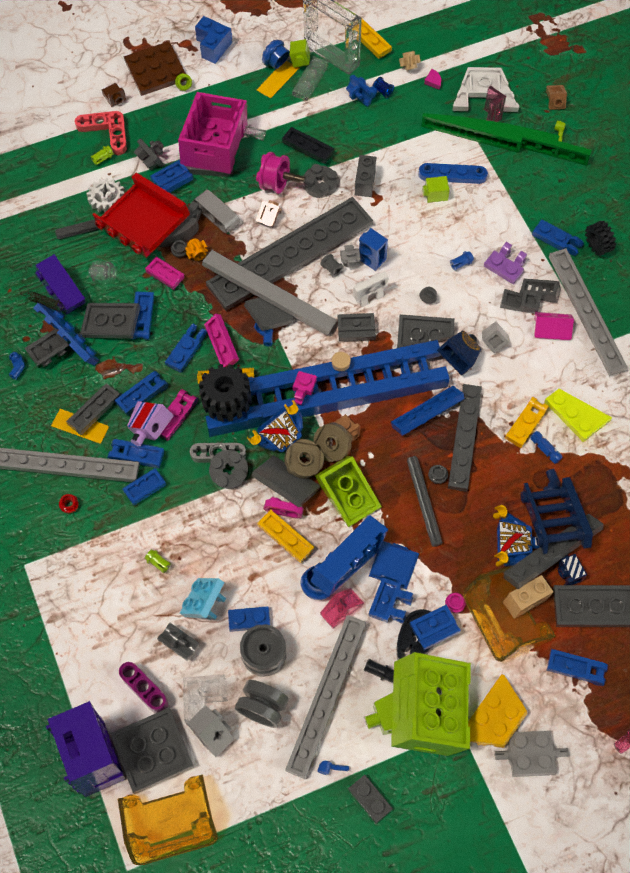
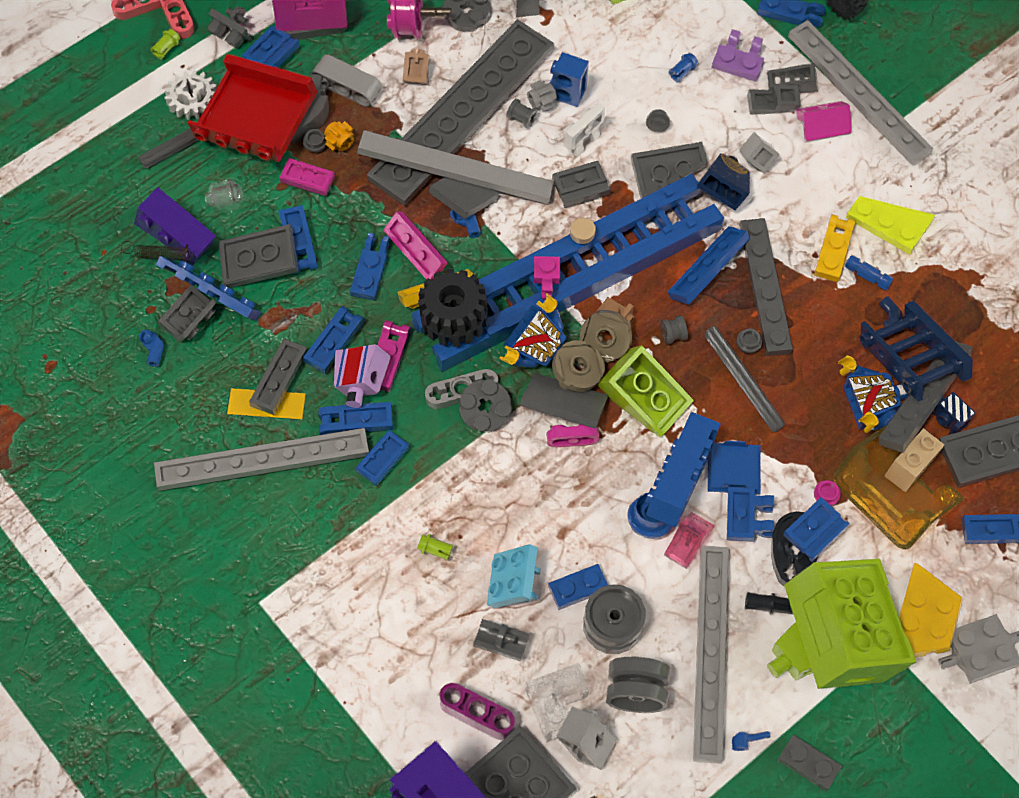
camera: 20 degrees left, 0 degrees up
red plate [59,494,79,513] -> none
yellow plate [257,510,314,563] -> none
none -> dark grey wheel [660,315,688,344]

